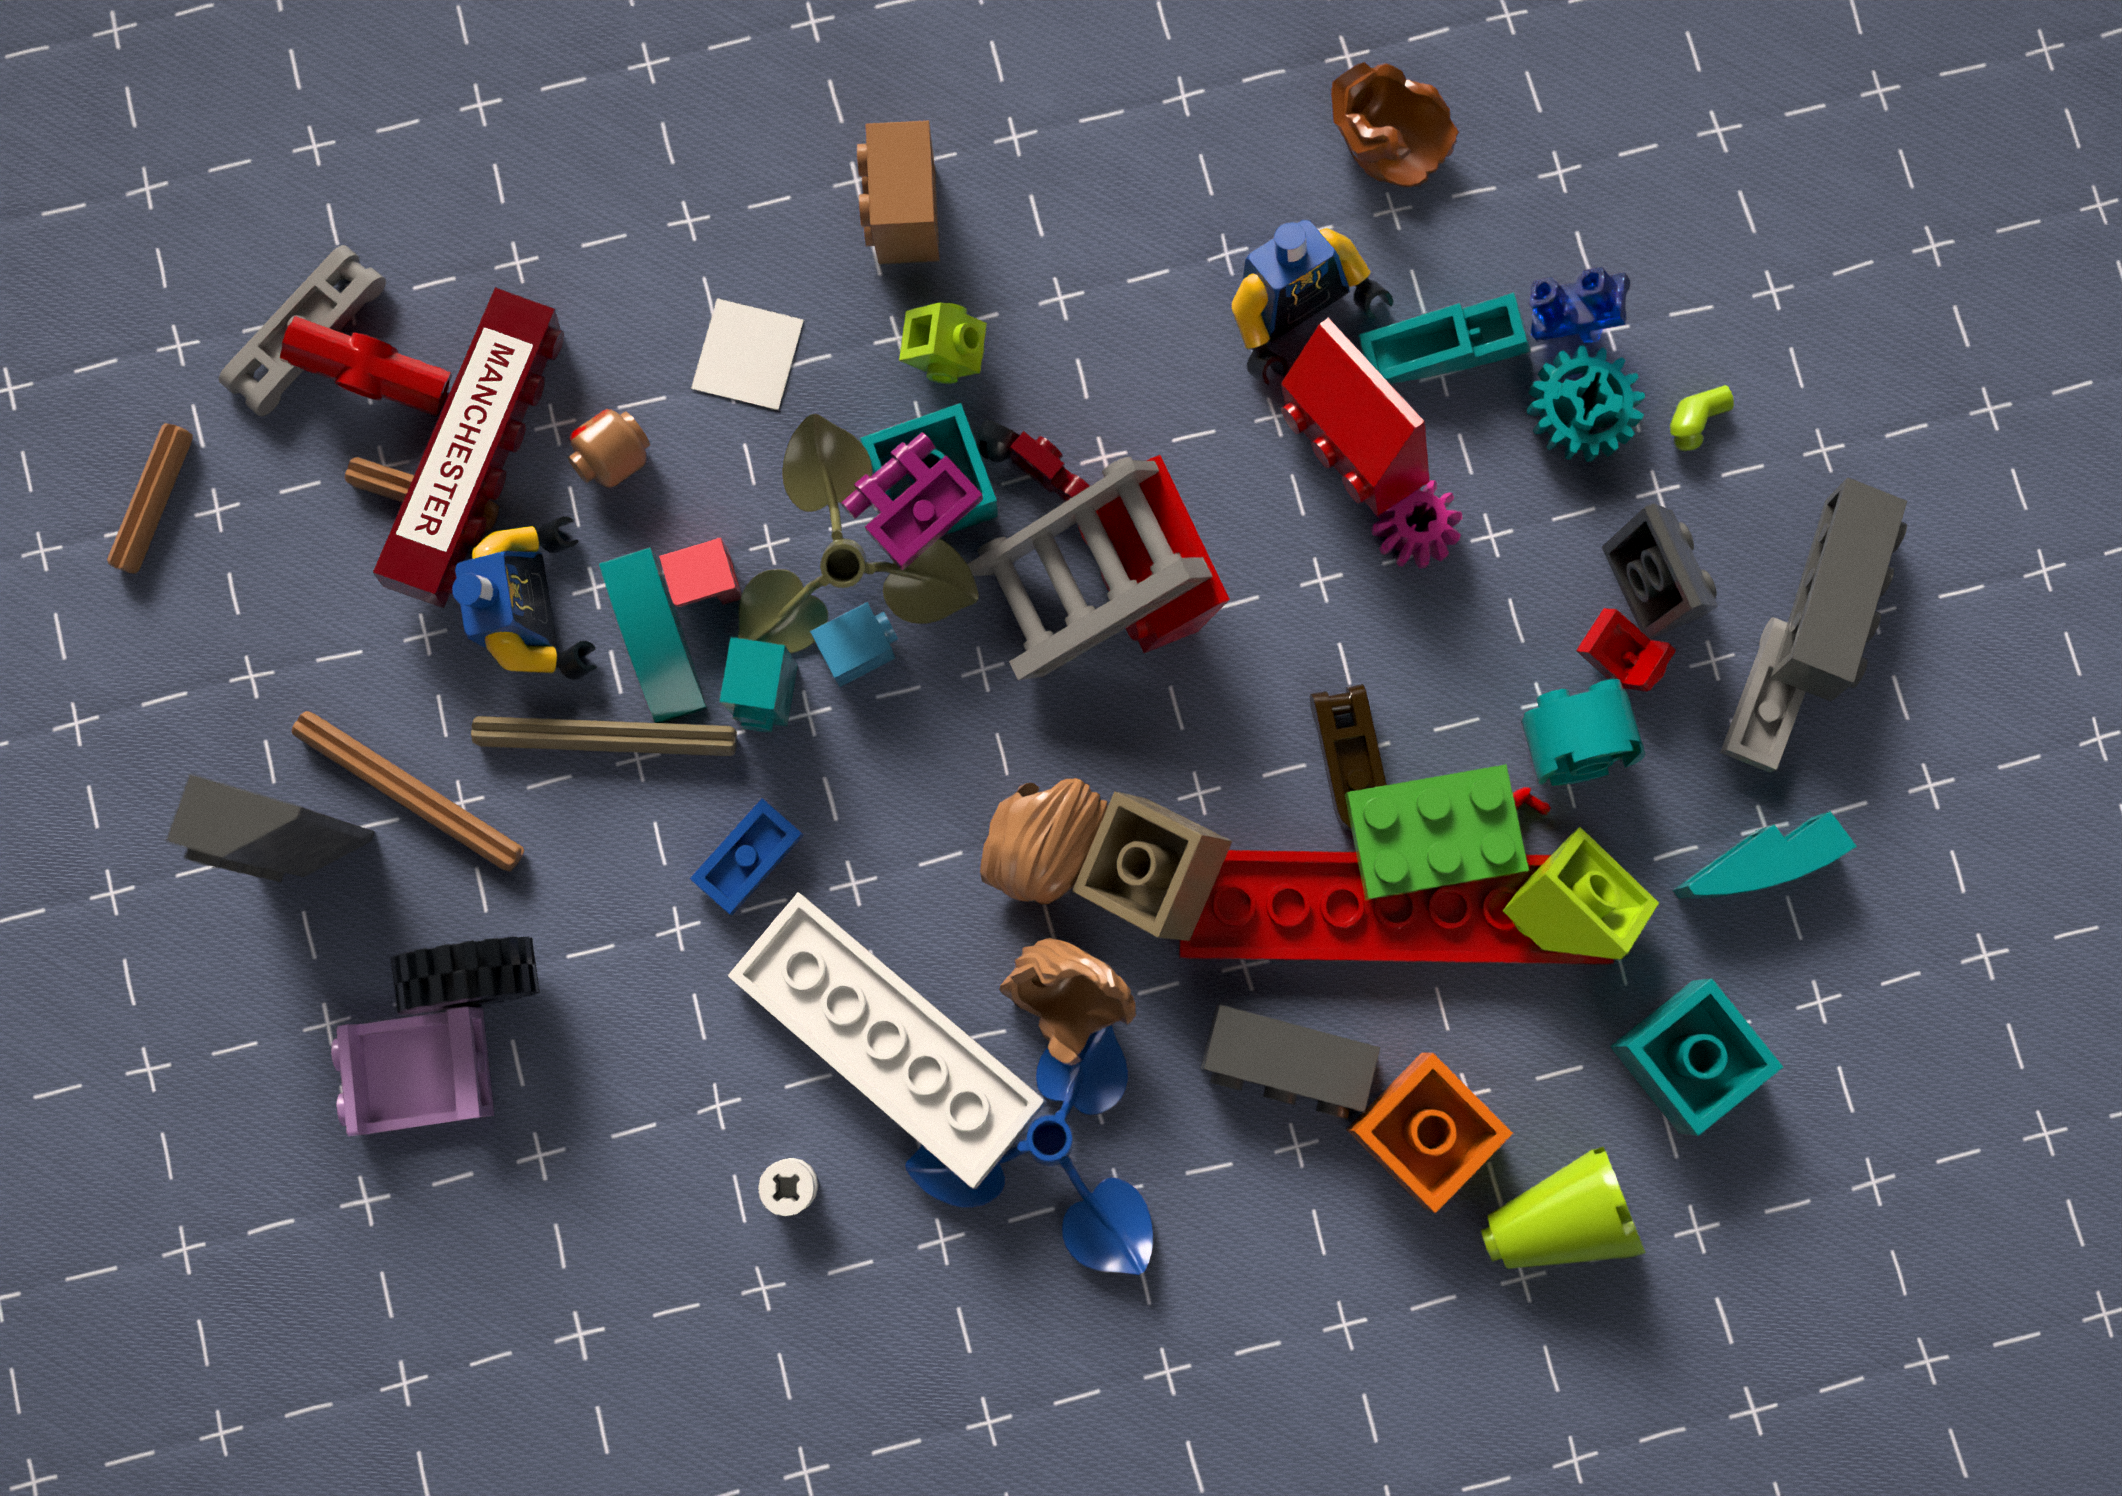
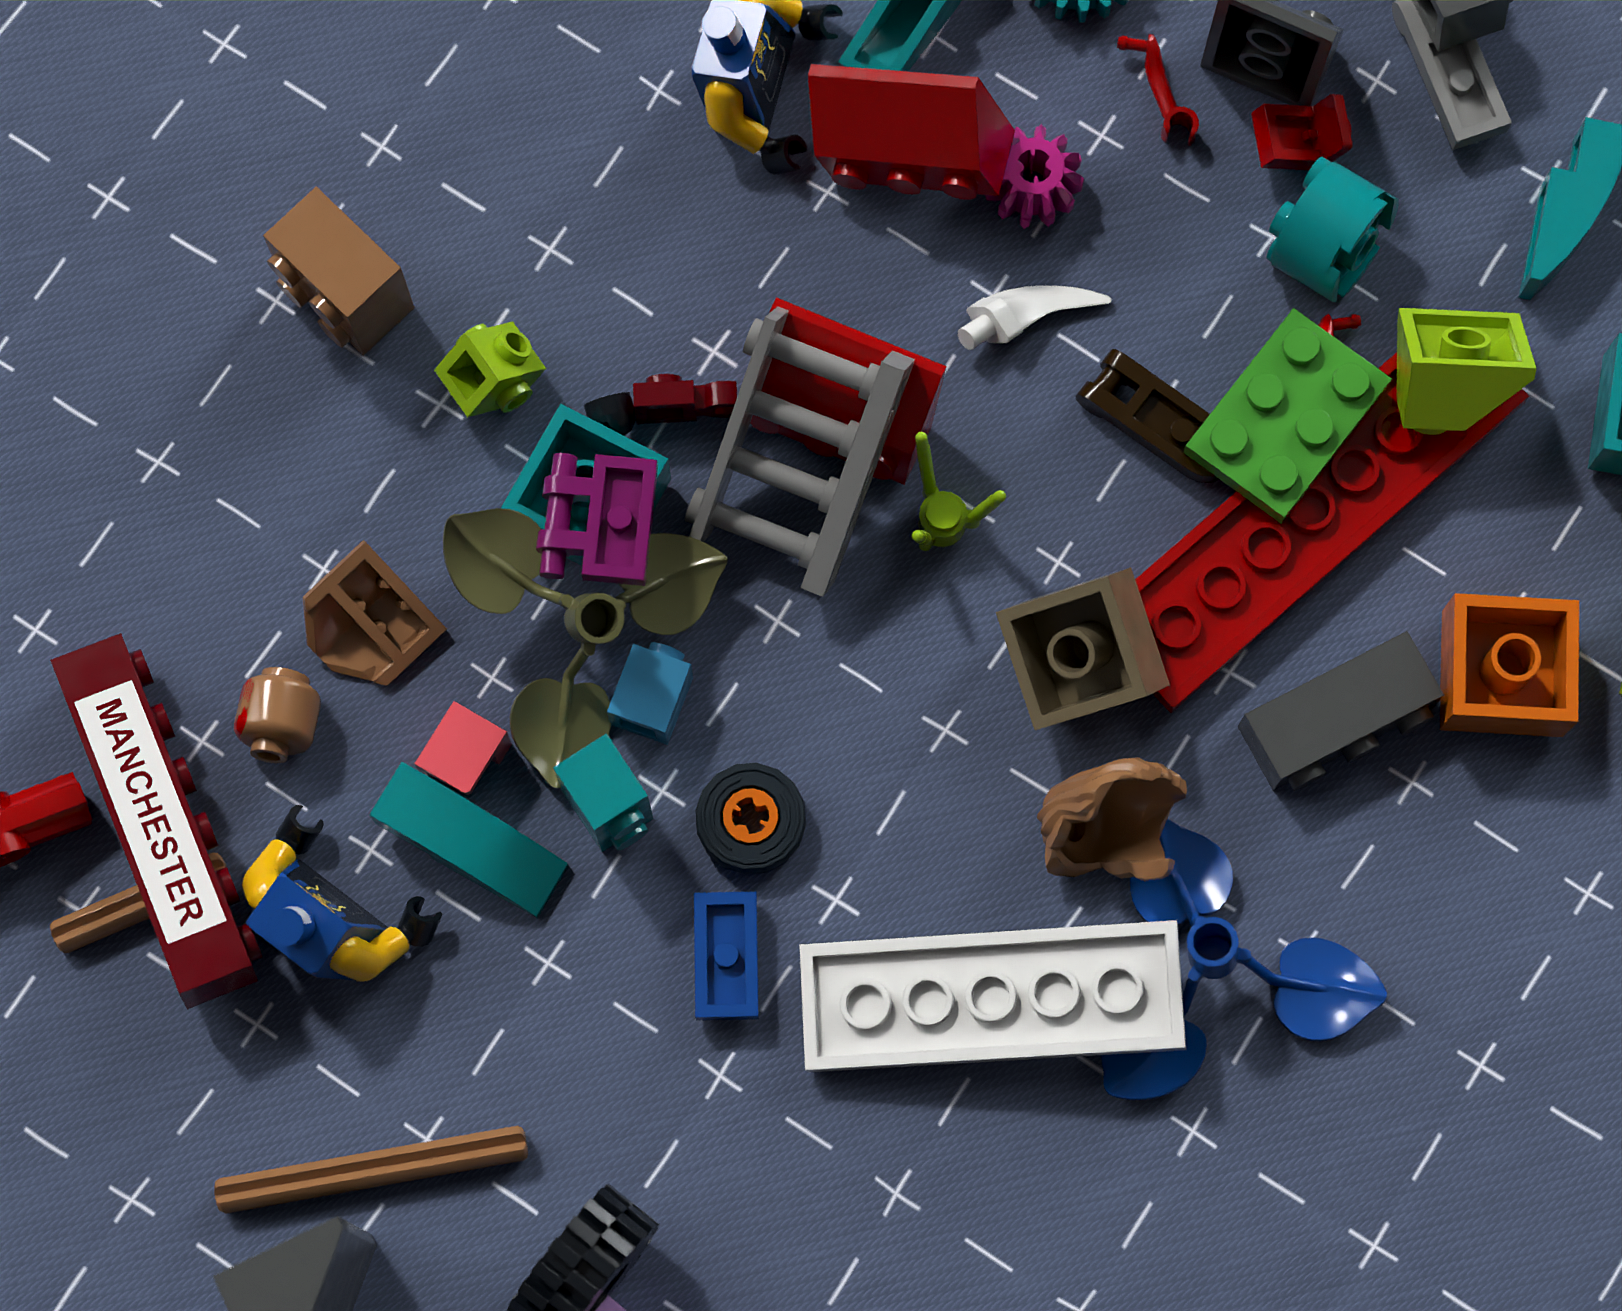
camera: 40 degrees left, 5 degrees down
dark tan axle [471,716,737,756] -> none
white sticker [691,299,804,410] -> none
white wheel [758,1158,819,1216] -> none
medium nougat hair [980,778,1108,905] -> none
none -> medium nougat slope [302,540,447,686]
none -> black bush [695,763,806,874]
none -> lime plant [912,431,1006,551]
none -> white bar [958,285,1112,350]
none -> red piece [1117,34,1199,146]

